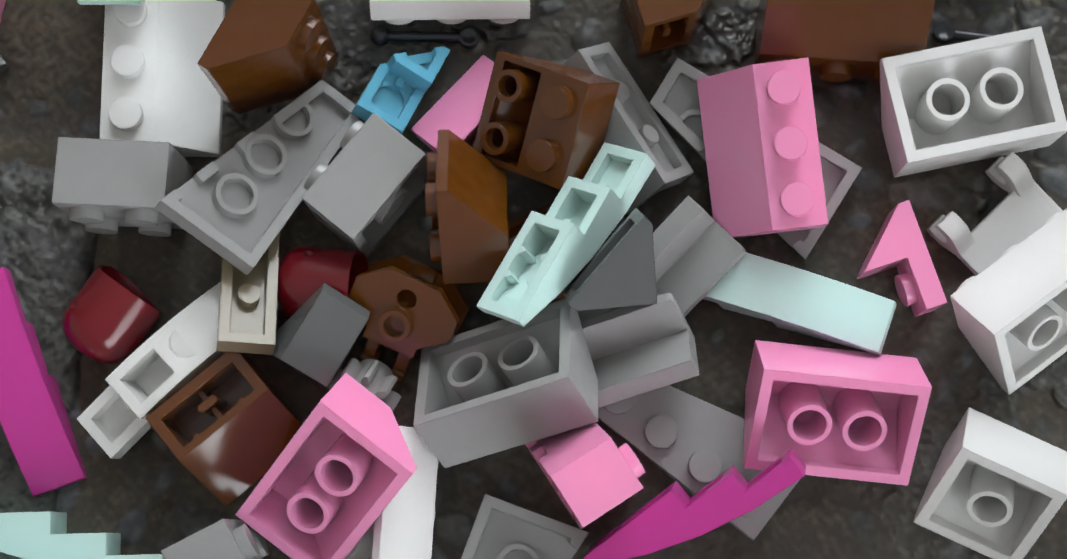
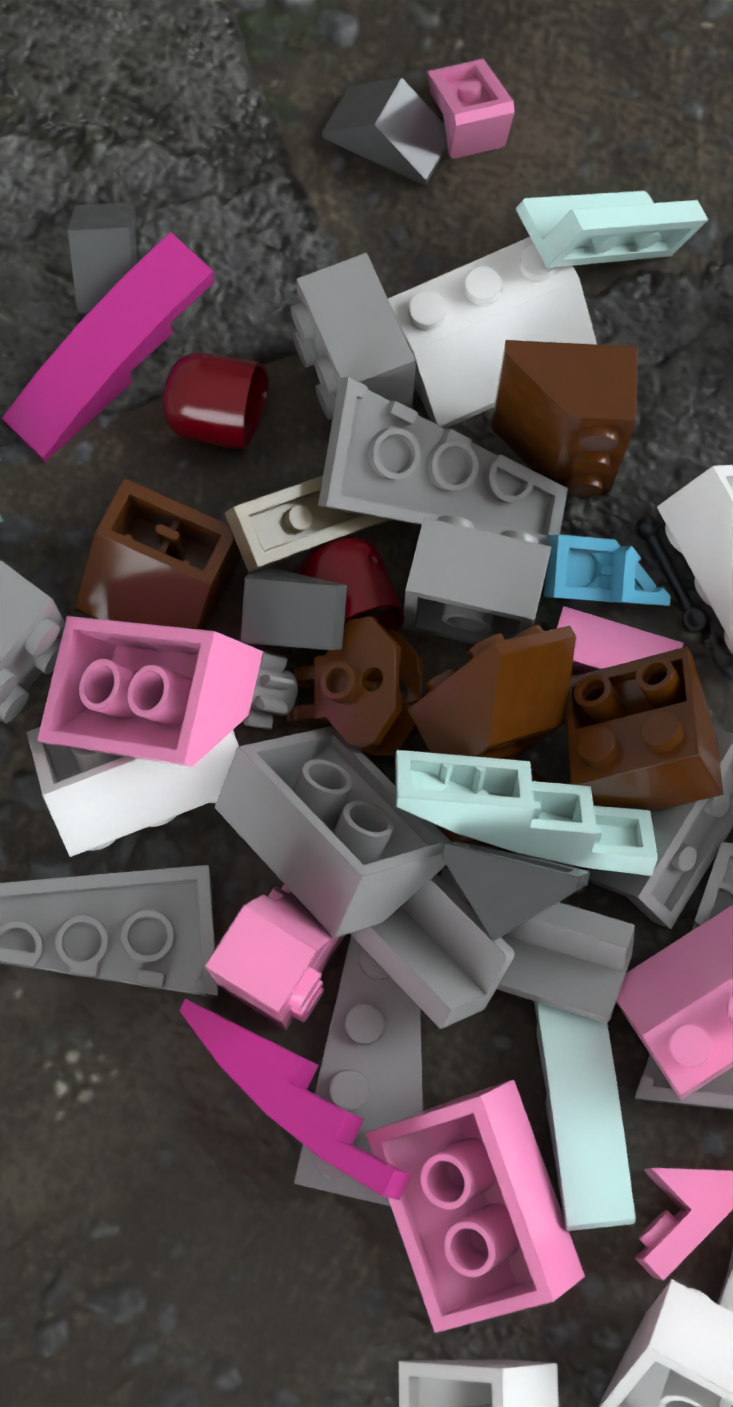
camera: 60 degrees right, 5 degrees down
white slope [77,282,279,459] -> none

